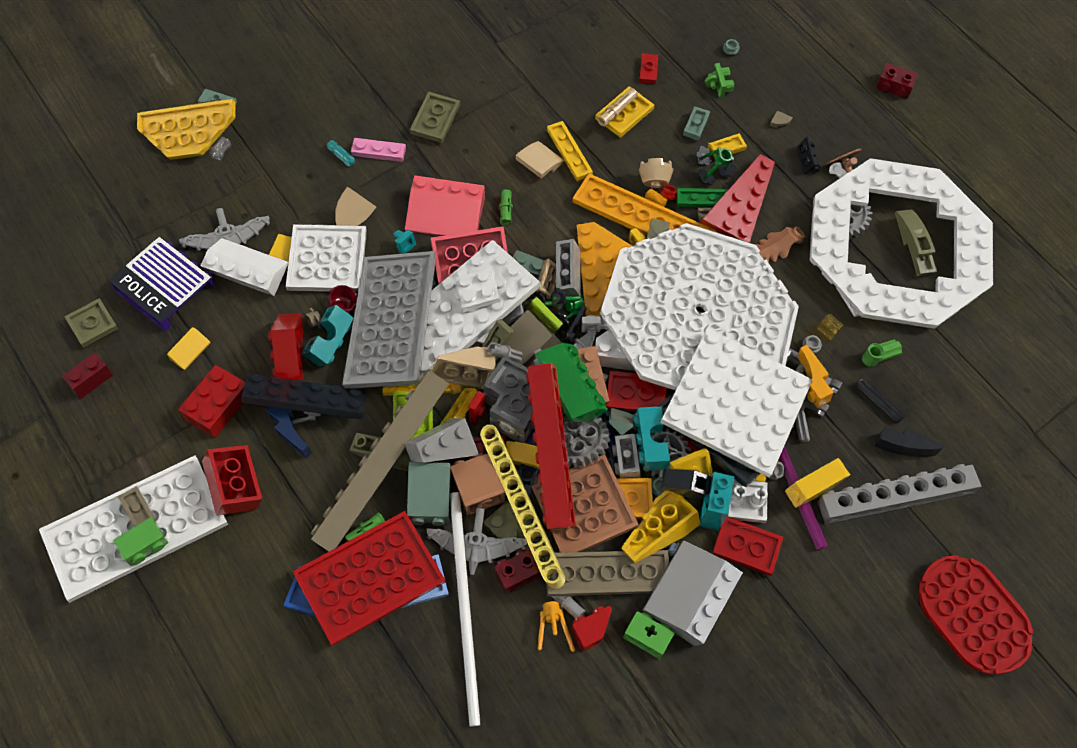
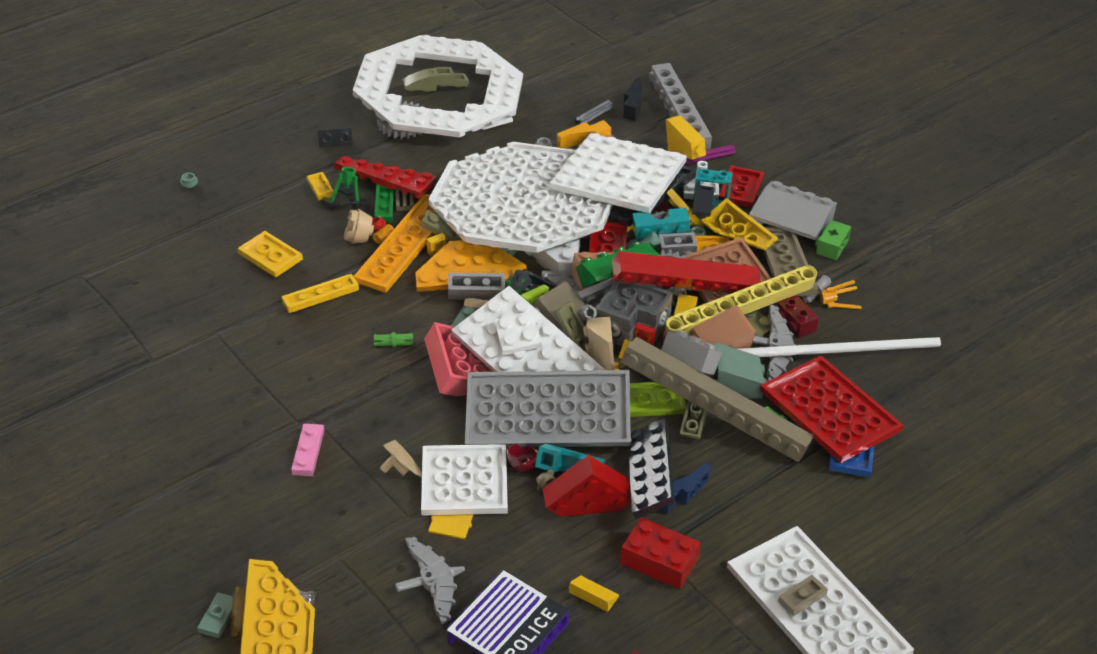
camera: 90 degrees left, 20 degrees down
bright green brick [113,517,168,566] -> none
white slope [201,238,289,296] -> none
red brick [202,445,262,516] -> none
teal axle [327,140,355,166] -> none
teal tile [393,230,416,254] -> none
coral slope [405,175,485,236] -> none
olive plate [410,92,460,143] -> none
tan slope [516,141,564,179] -> none
red slope [571,606,612,652] -> none
white plate [581,315,609,332] -> none
tan pin [598,88,638,126] -> none
red plate [639,53,658,84] -> none
sand green plate [683,106,711,140] -> none
bright green hips [705,63,734,98] -> none
nougat plant [755,227,805,262] -> none
dark tan tile [770,111,793,128] -> none
clear yellow tile [816,313,844,341] -> none
nougat shield [824,149,862,173] -> none
white piece [829,162,848,178] -> none
bright green piece [862,339,902,367] -> none
dark red brick [876,63,918,99] -> none
red plate [918,555,1033,675] -> none

